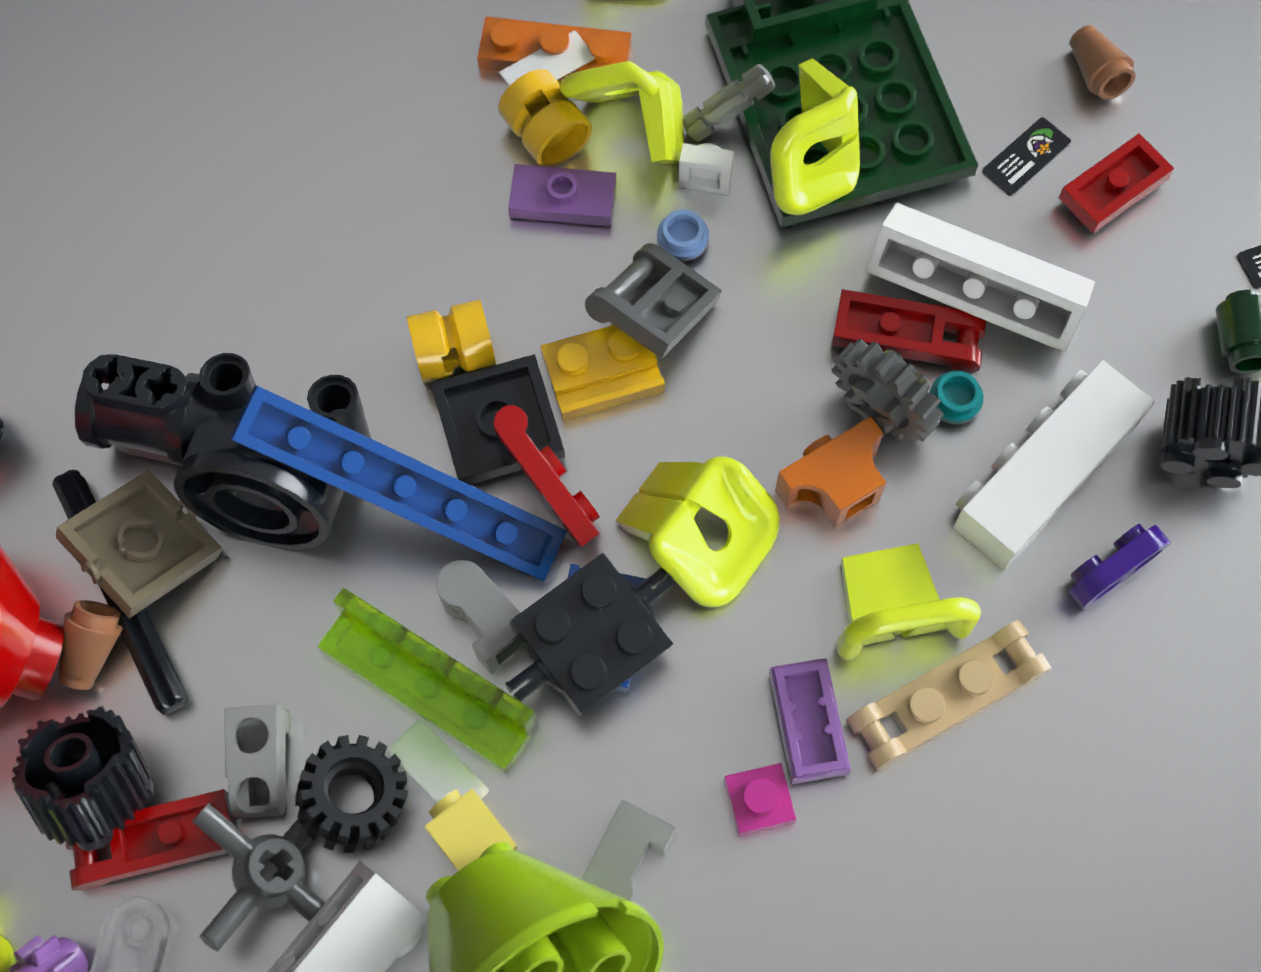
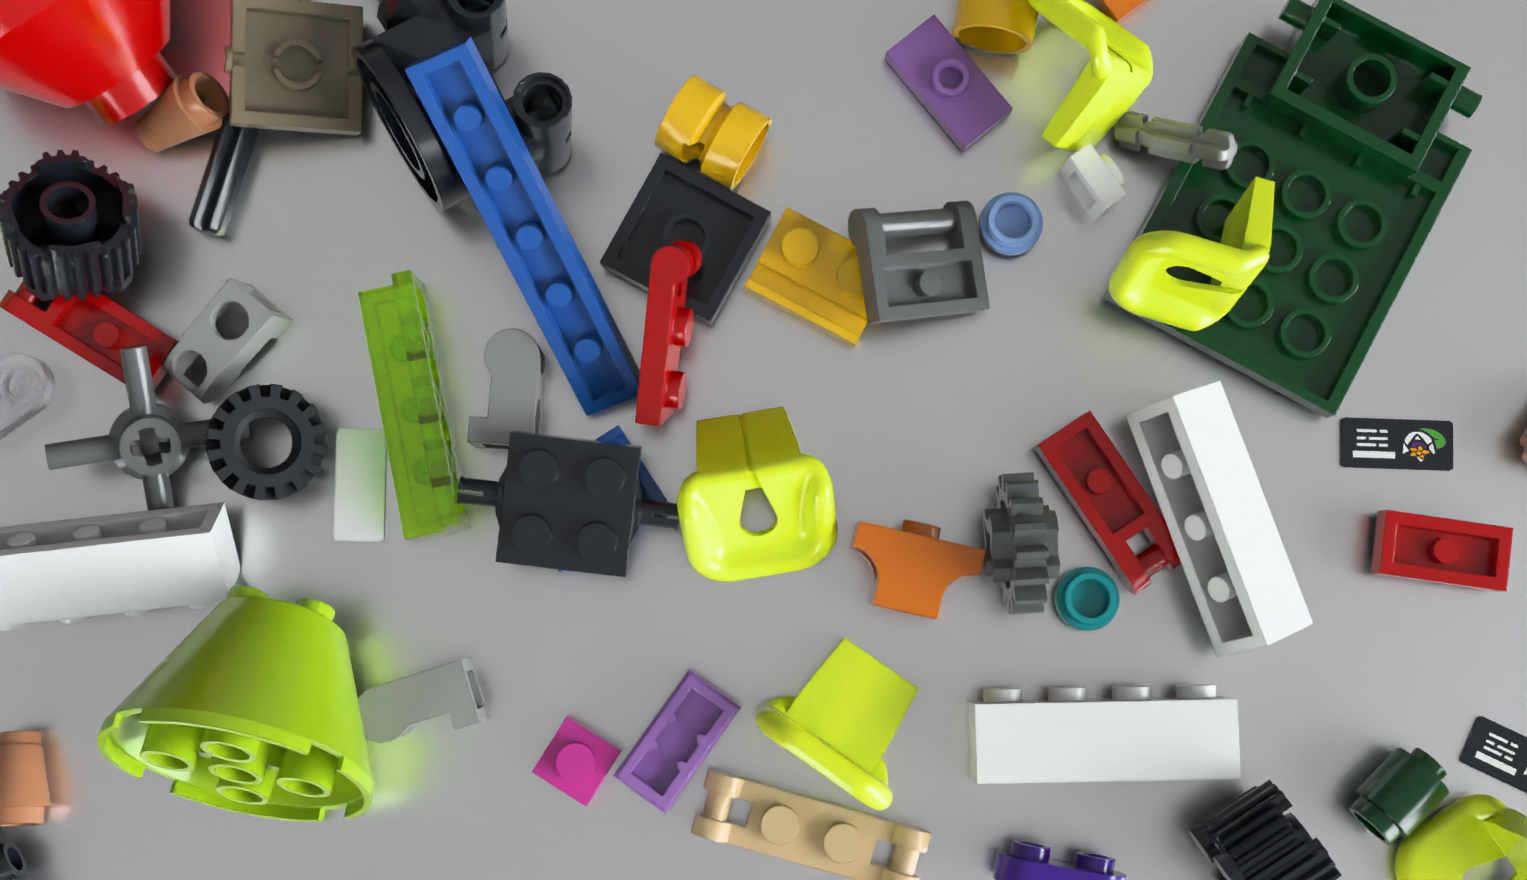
camera: 40 degrees right, 15 degrees up
light yellow brick [424,788,518,871] -> none

